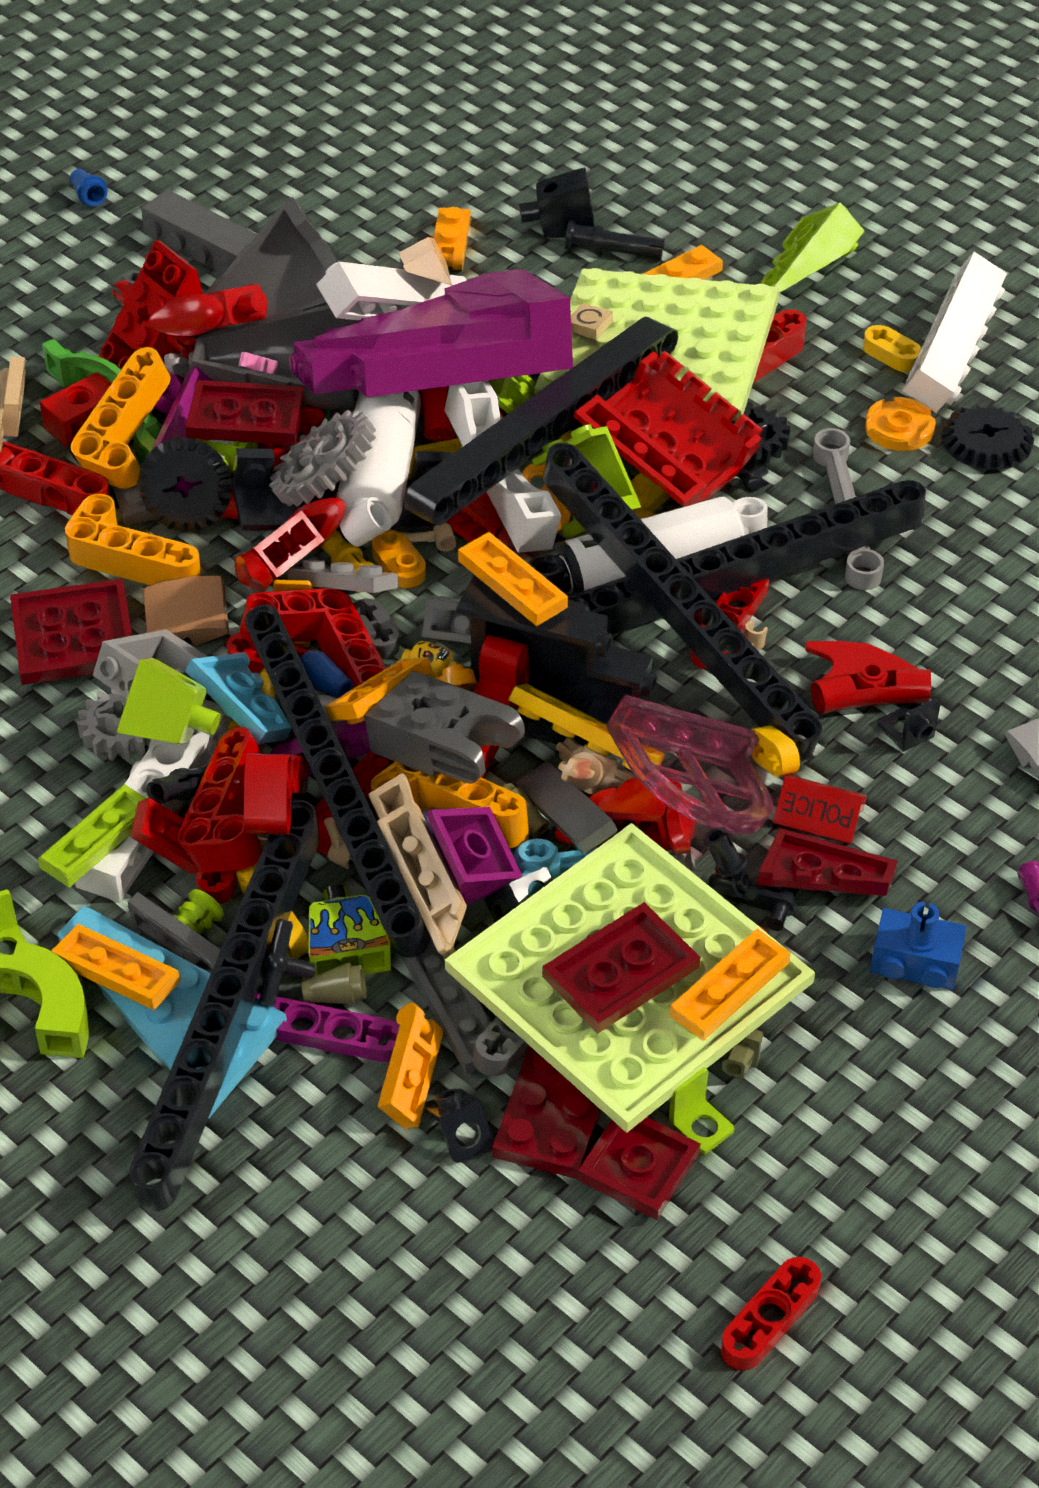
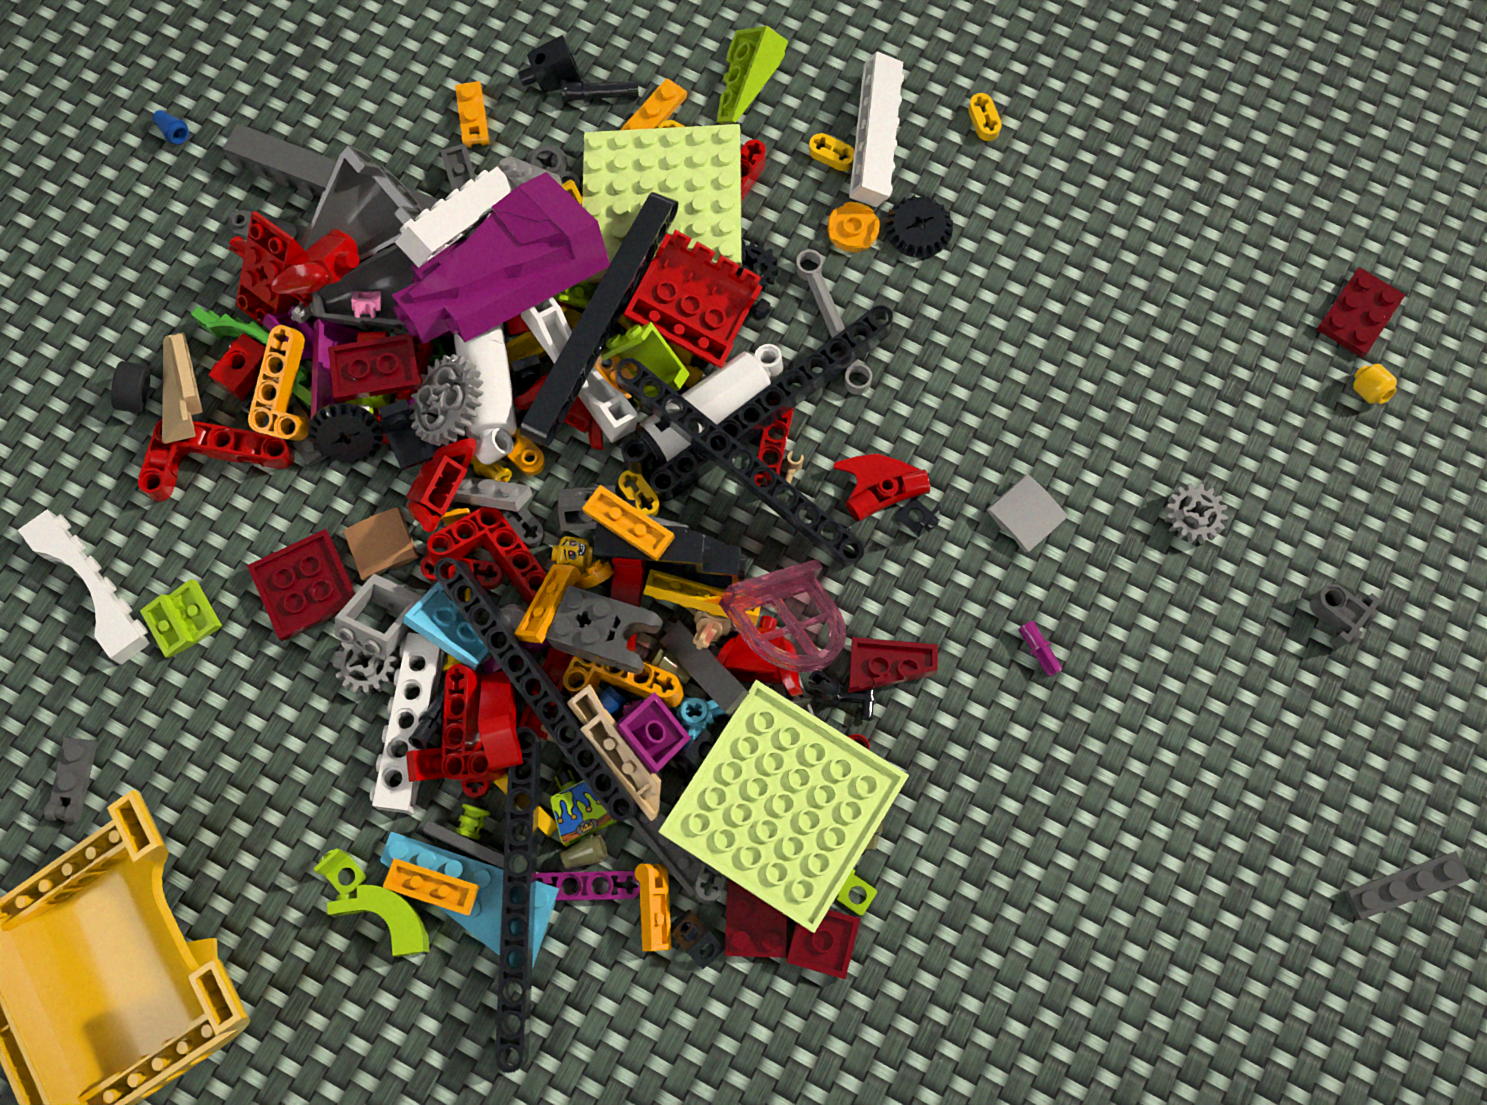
camera: 15 degrees left, 25 degrees up
lime tile [37,784,146,888] -> none
light orange beam [65,494,201,586] -> none
lime torso [117,658,221,744] -> none
black piece [259,919,316,1007] -> none
blue cone [300,650,353,698] -> none
tan wedge [398,237,452,286] -> none
dark red plate [542,902,701,1034] -> none
tan tile [571,303,613,340] -> none
light orange plate [669,928,791,1041] -> none
red beam [721,1257,821,1370] -> none
yellow beam [748,725,800,777] -> none
red panel [773,775,867,844] -> none
blue brick [870,902,967,990] -> none

